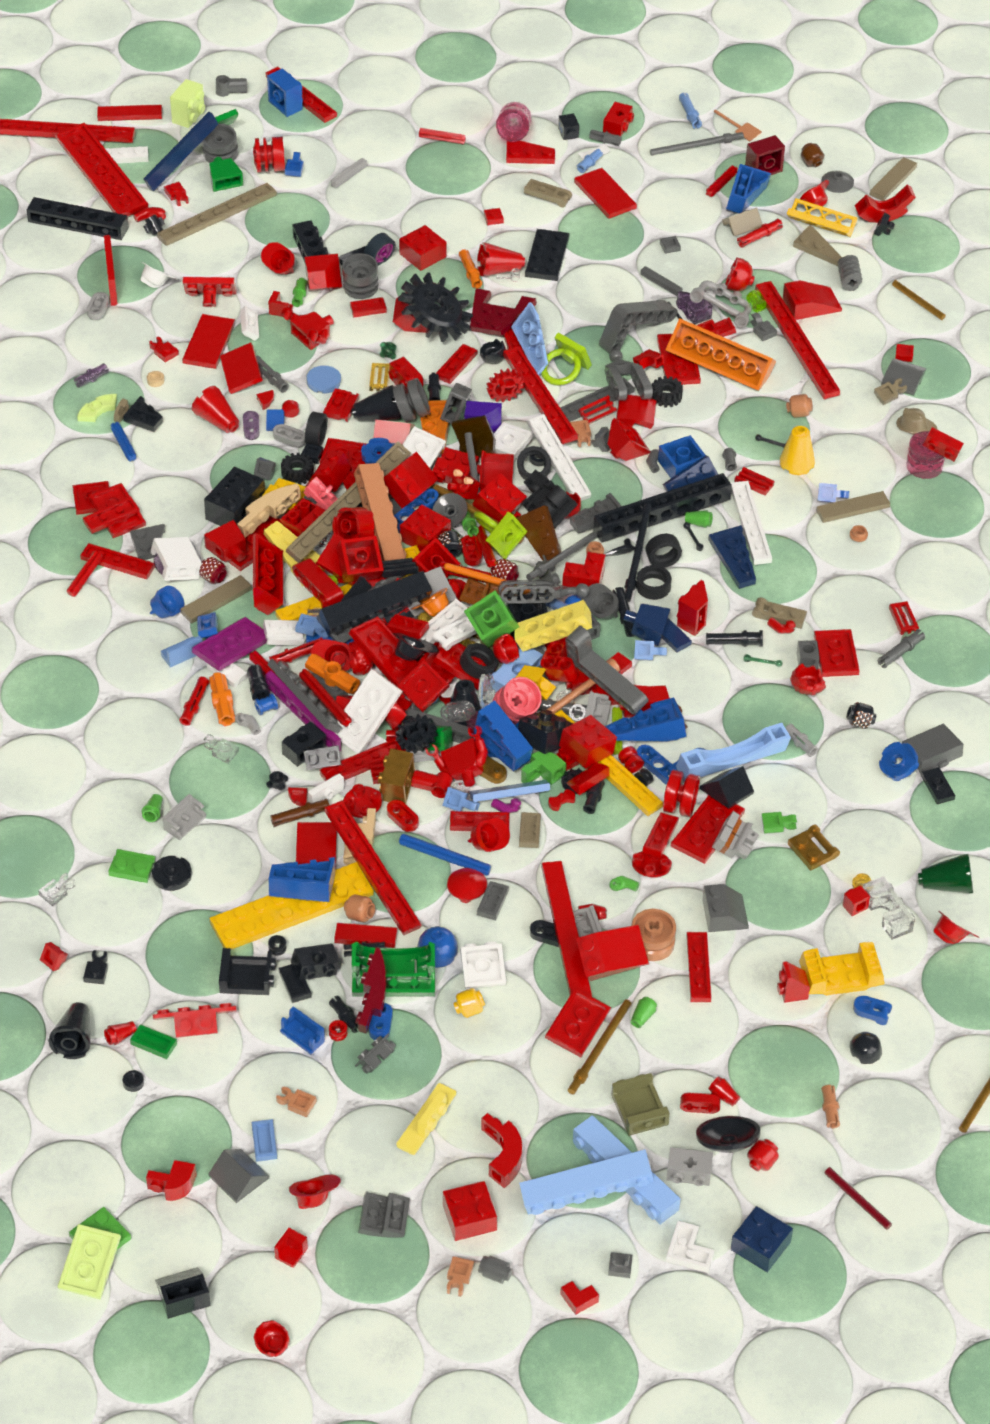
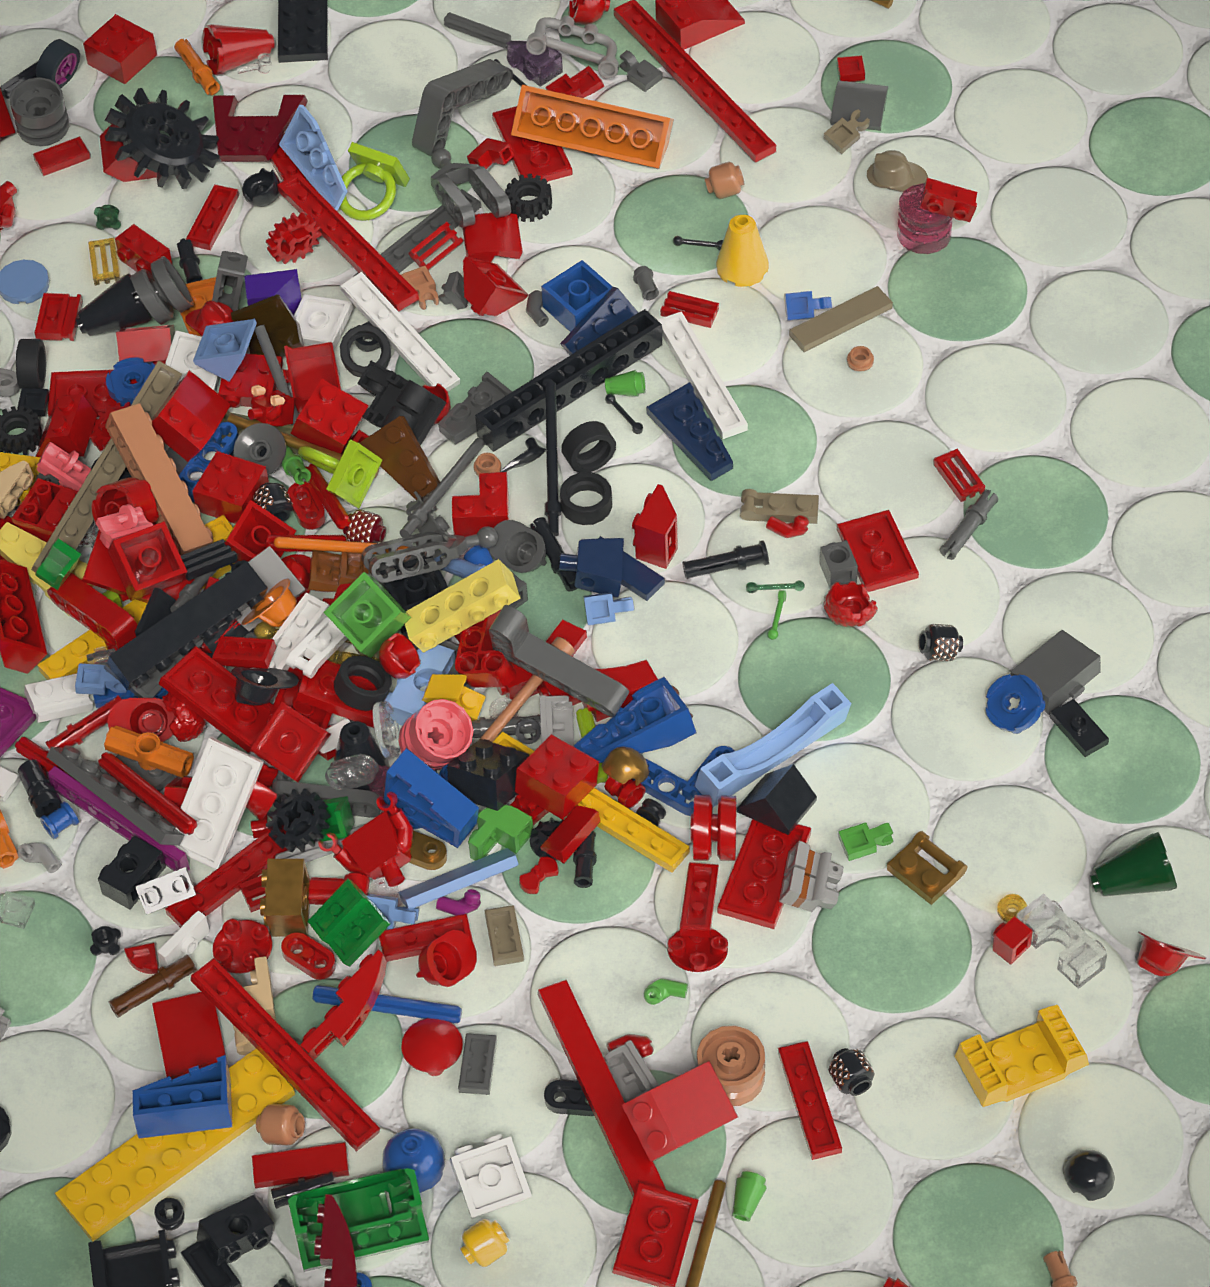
camera: 10 degrees left, 5 degrees up
dark grey slope [702,884,749,932] -> none
clear neon green bush [746,290,767,312] -> none
slope [777,961,810,1003] -> none
light grey pin [785,724,818,757] -> none
blue plate [853,995,892,1025] -> none
none -> green panel [35,538,82,590]
none -> coral hips [96,504,153,549]
none -> red piece [185,300,234,336]
none -> medium blue slope [193,319,257,382]
none -> red slope [300,950,387,1060]
none -> green slope [307,879,391,967]
none -> pearl gold hair [601,747,649,786]
none -> bright green hinge [767,590,787,640]
none -> black head [828,1048,875,1096]

